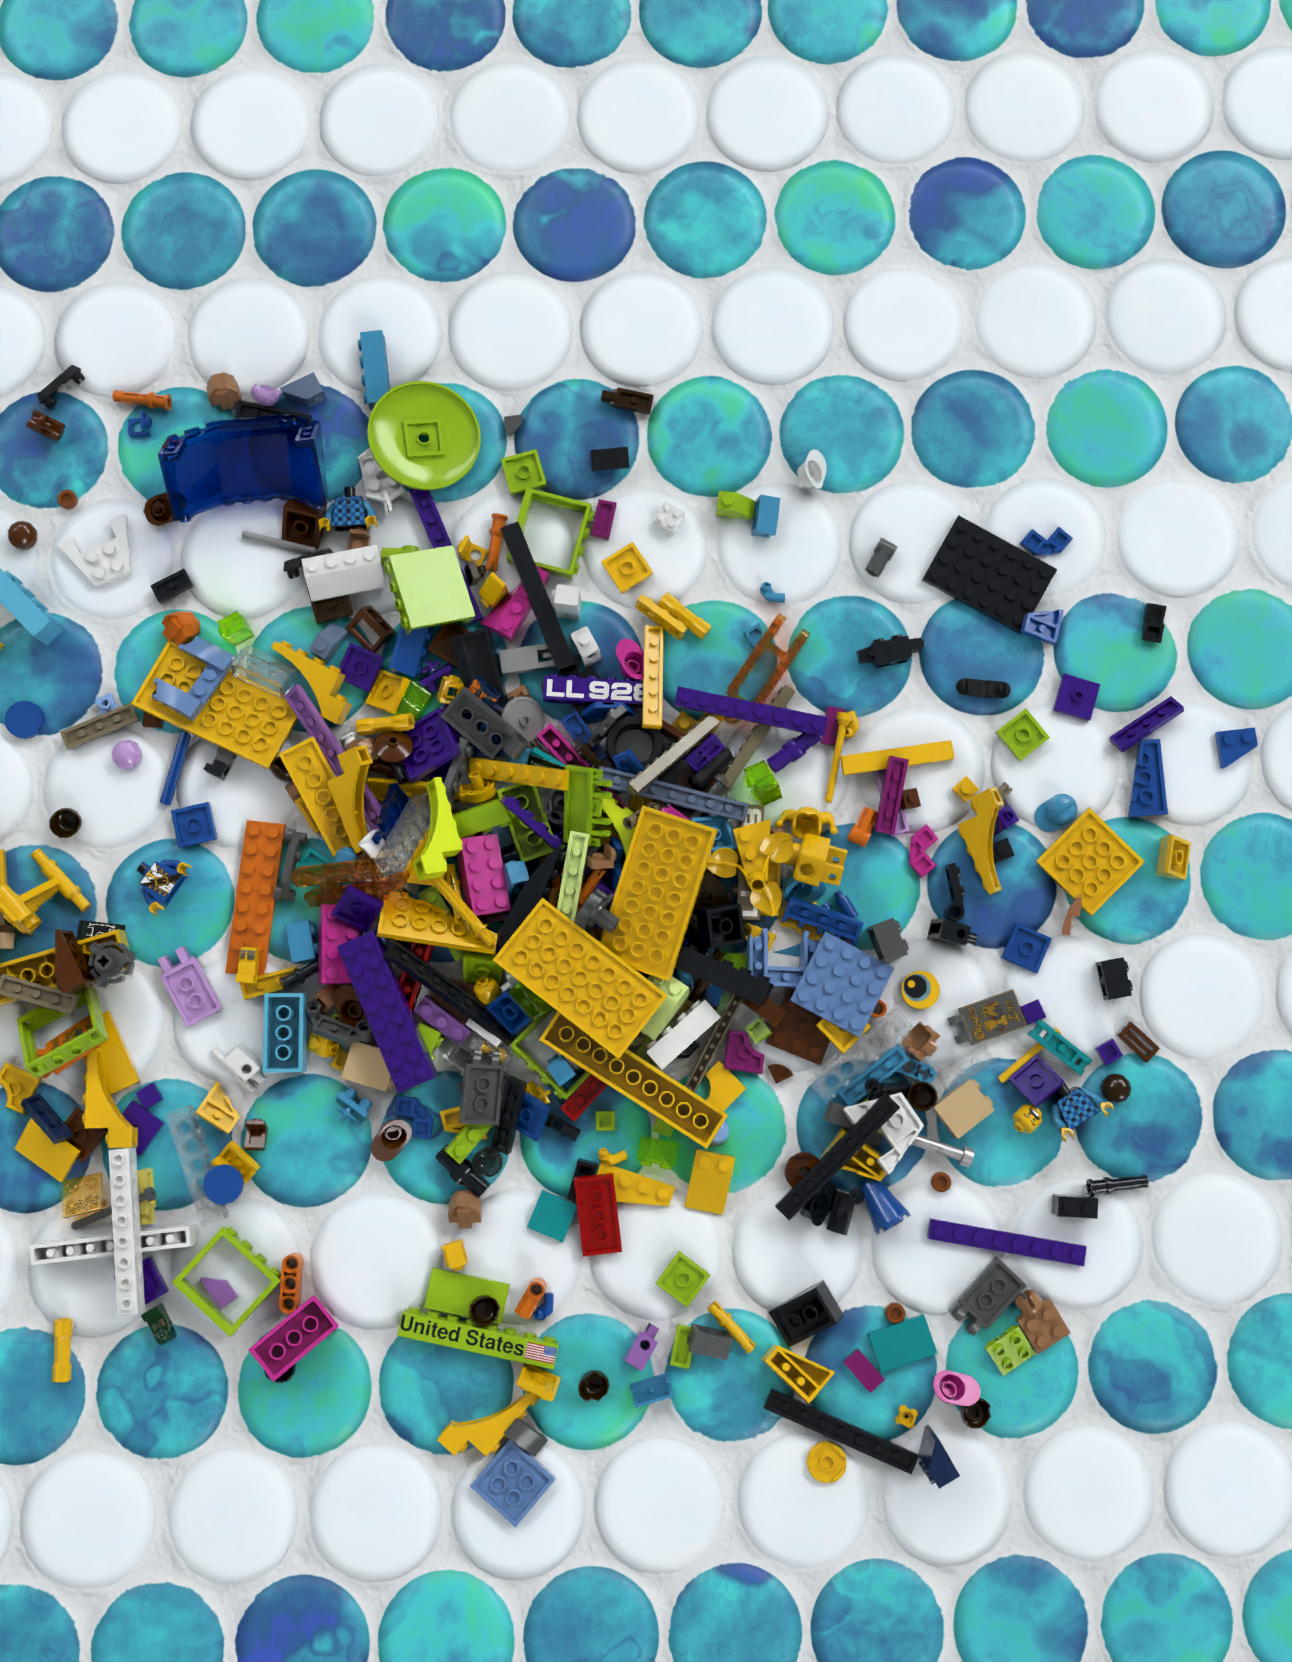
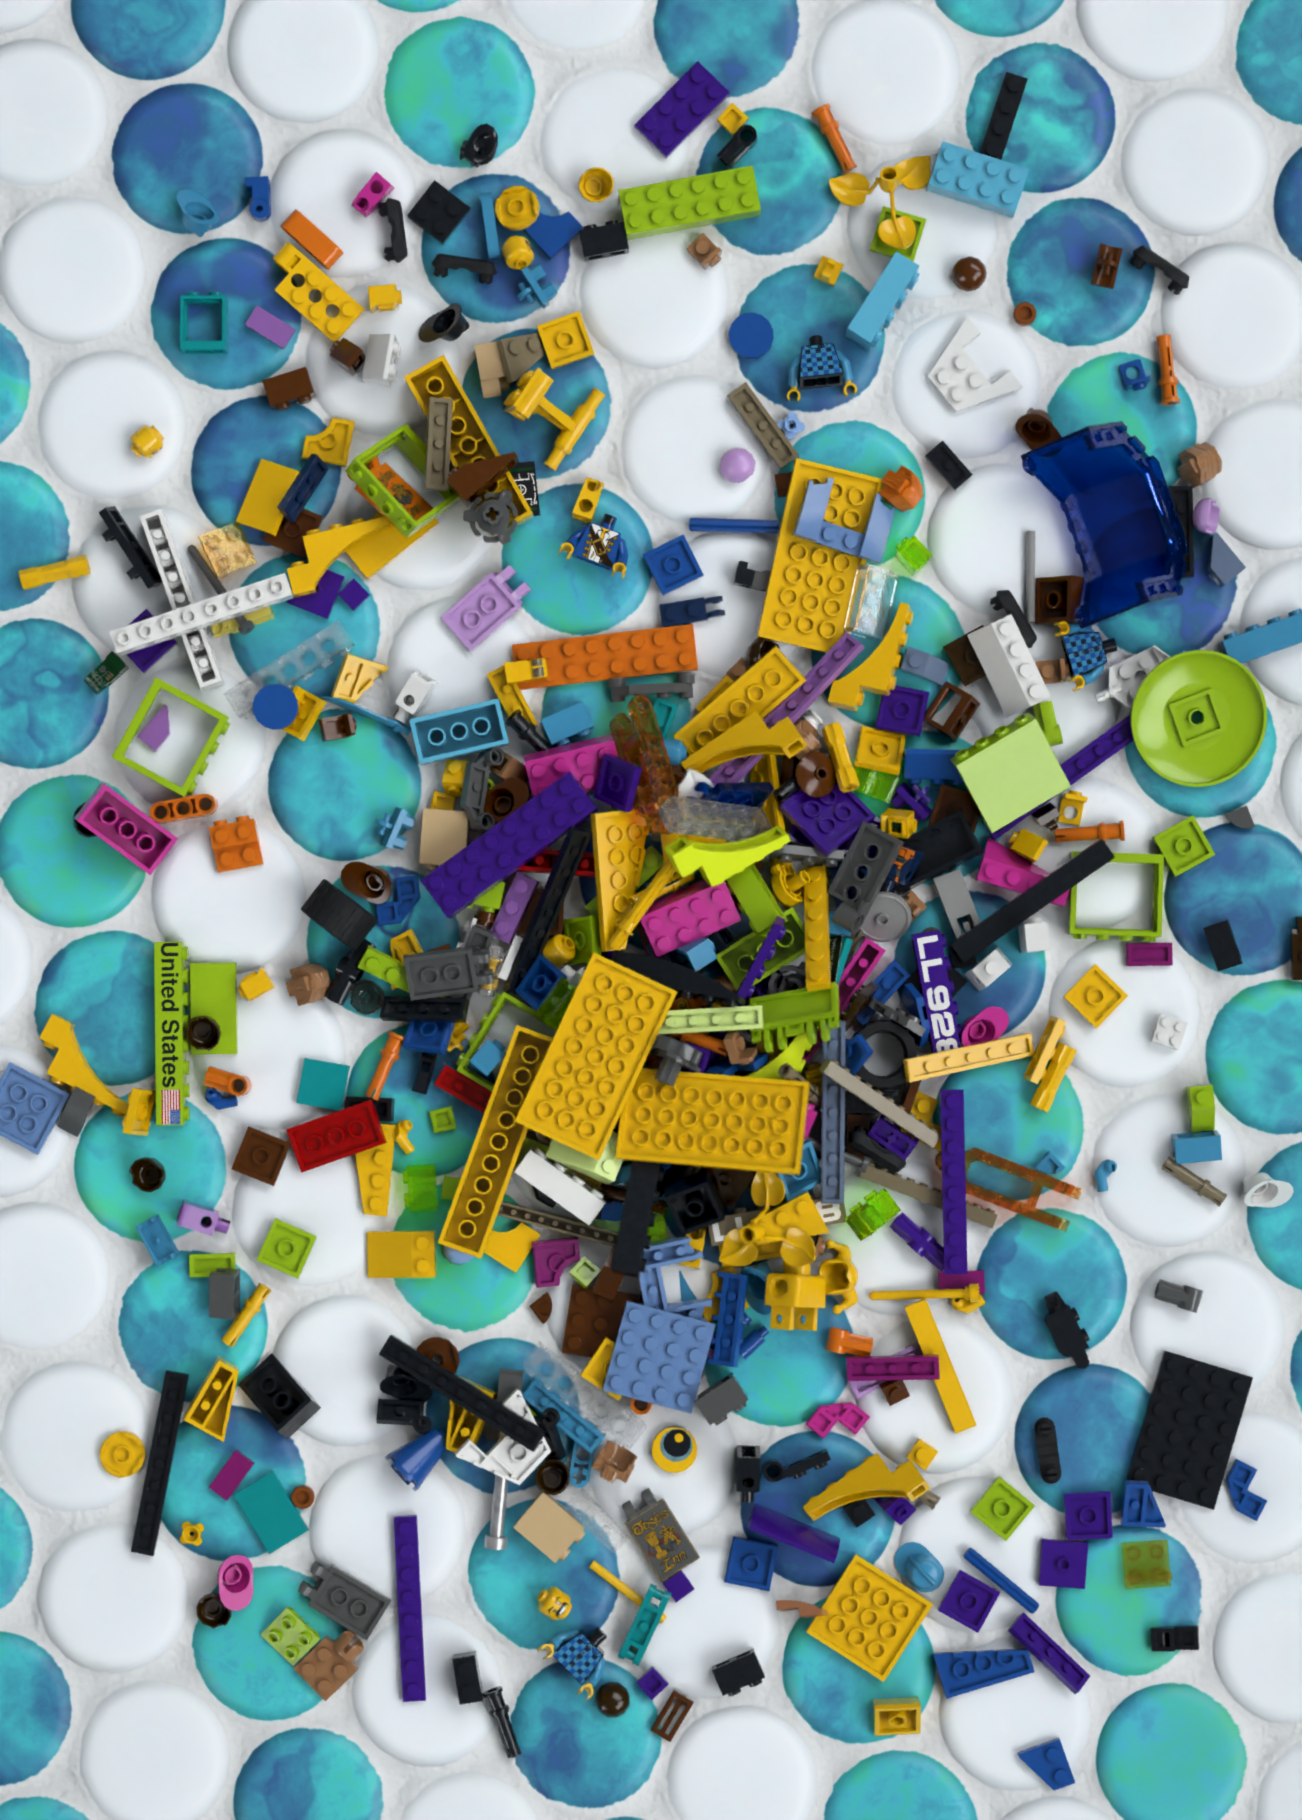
camera: 85 degrees right, 5 degrees up
dark brown hair [49,808,82,838] -> none
white bar [210,1047,256,1094] -> none
dark blue slope [918,1425,960,1489] -> none
dark orange tile [930,1172,951,1192] -> none
dark purple plate [1008,1054,1065,1109] -> none
none -> black hinge [99,506,163,589]
none -> orange plate [209,815,264,873]
none -> reddish brown plate [231,1126,291,1186]
none -> black tyre [301,879,378,950]
none -> dark azure sword [319,696,411,736]
none -> orange pin [365,1031,405,1101]
none -> reddish brown plate [474,910,496,927]
none -> yellow leg [572,477,604,524]
none -> dark blue hinge [659,596,725,627]
none -> dark purple slope [748,1503,840,1563]
none -> torso [787,335,857,402]
none -> dark purple plate [937,1569,1000,1633]
none -> blue axle [963,1547,1039,1614]
none -> dark purple plate [1064,1491,1113,1540]
none -> clear yellow hinge [1121,1540,1172,1589]
none -> dark tan pin [1161,1157,1227,1206]

